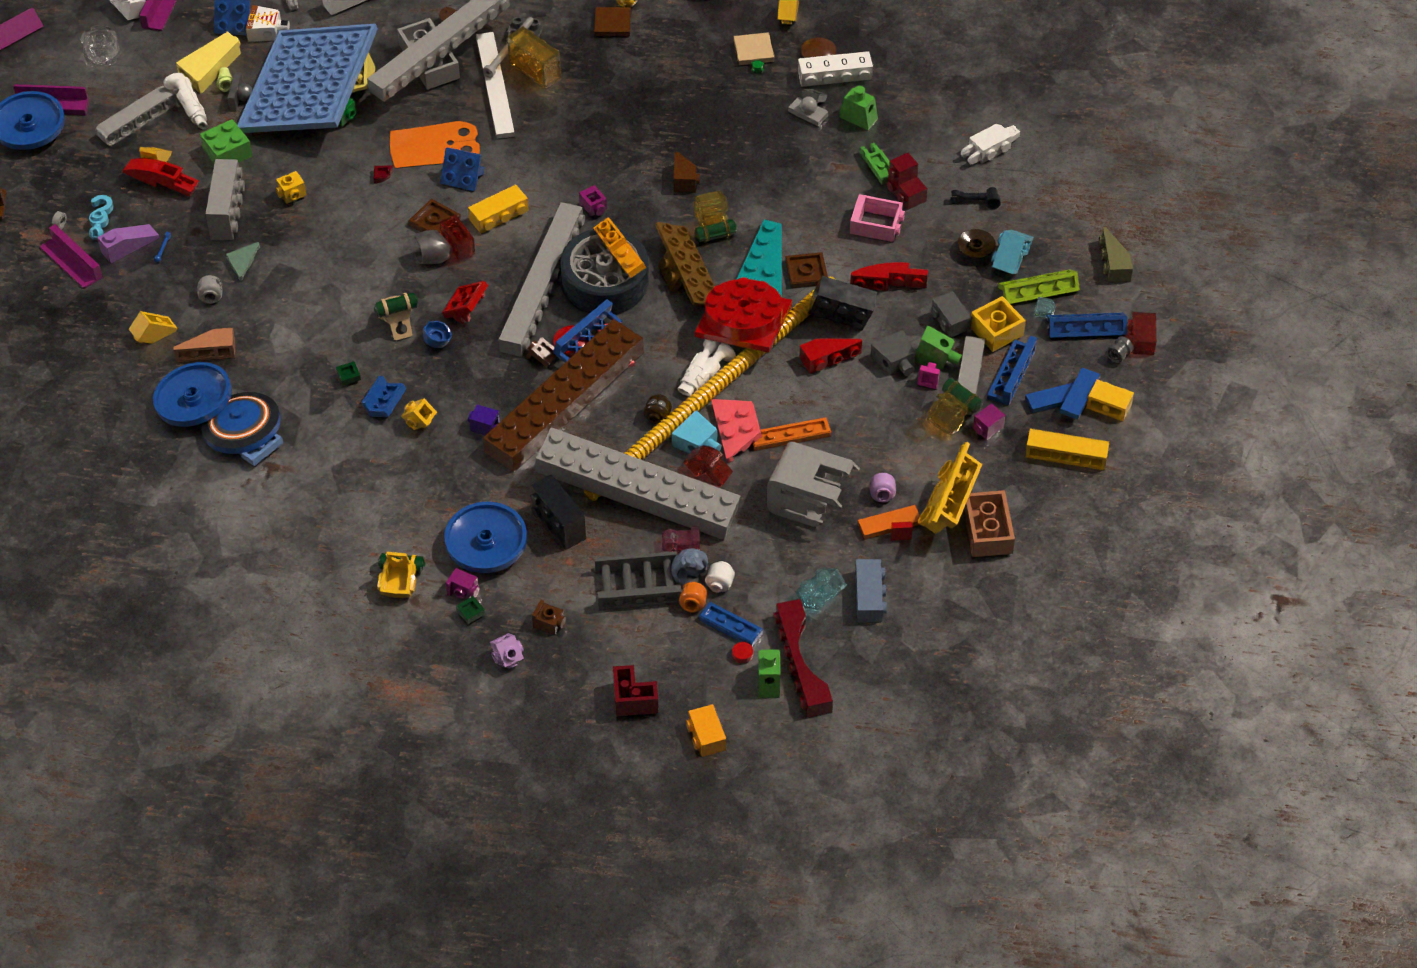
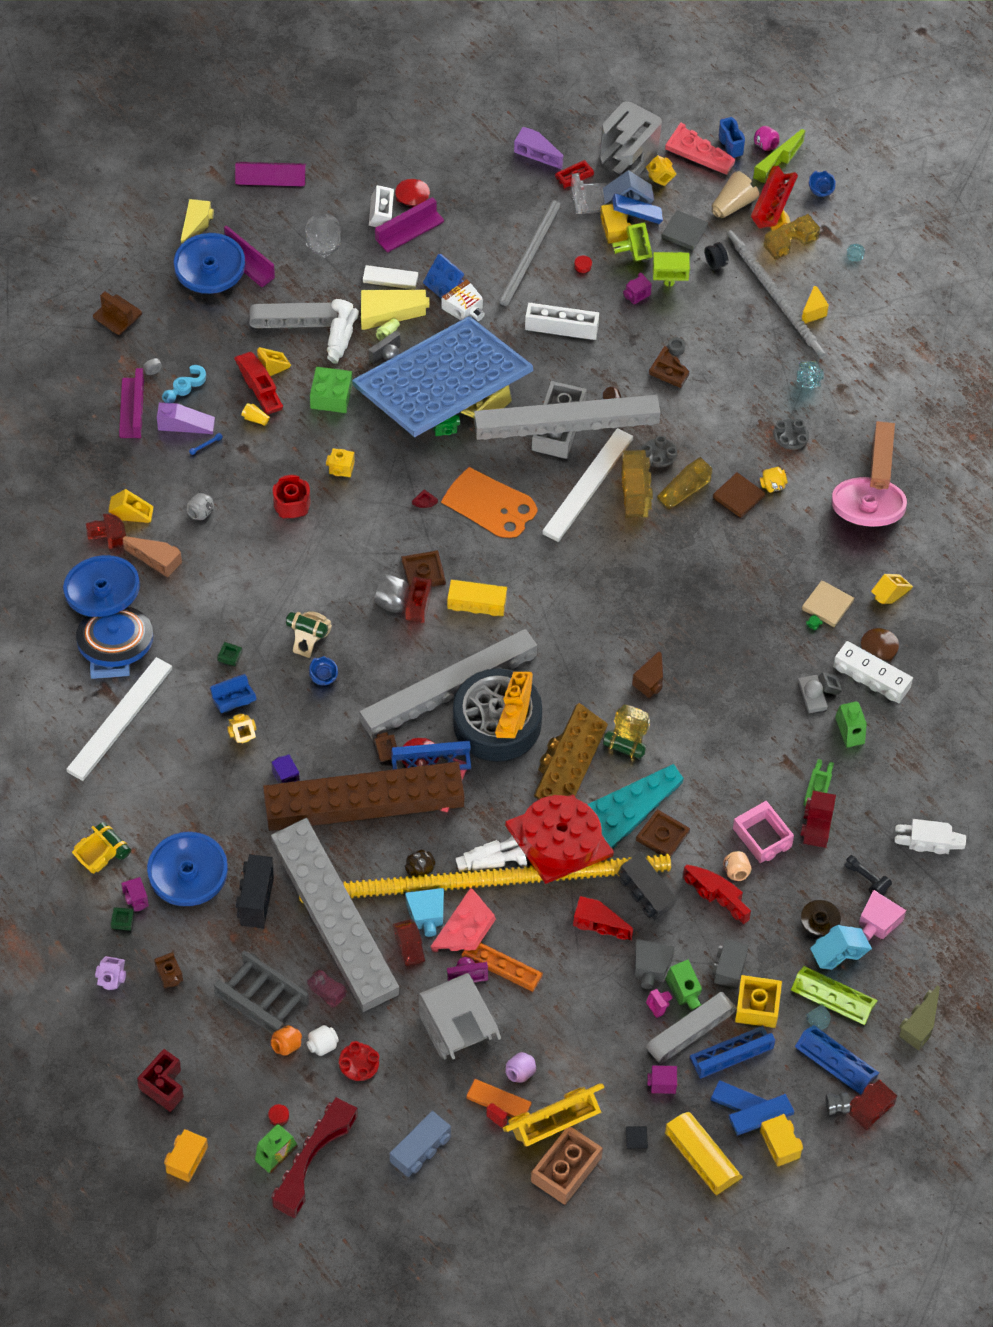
camera: 40 degrees right, 5 degrees up
light grey brick [206,159,245,240] -> none
sand green tile [226,242,260,281] -> none
blue bracket [440,147,485,191] -> none
red piece [442,281,488,324] -> none
light grey bar [483,17,533,78] -> none
magenta brick [579,185,607,216] -> none
sand blue hair [671,548,708,587] -> none
blue tile [699,602,763,647] -> none
clear light blue brick [795,567,847,610] -> none
clear yellow piece [927,378,983,435] -> none
none -> white tile [67,657,172,781]
none -> clear red brick [86,514,126,549]
none -> yellow cone [241,403,270,426]
none -> red brick [273,475,311,518]
none -> red dish [338,1041,379,1081]
none -> white tile [363,265,418,290]
none -> magenta tile [447,957,488,982]
none -> black tile [625,1126,648,1149]
none -> clear yellow slope [657,457,713,509]
none -> light nougat head [723,851,752,881]
none -> bright pink torso [859,890,906,941]

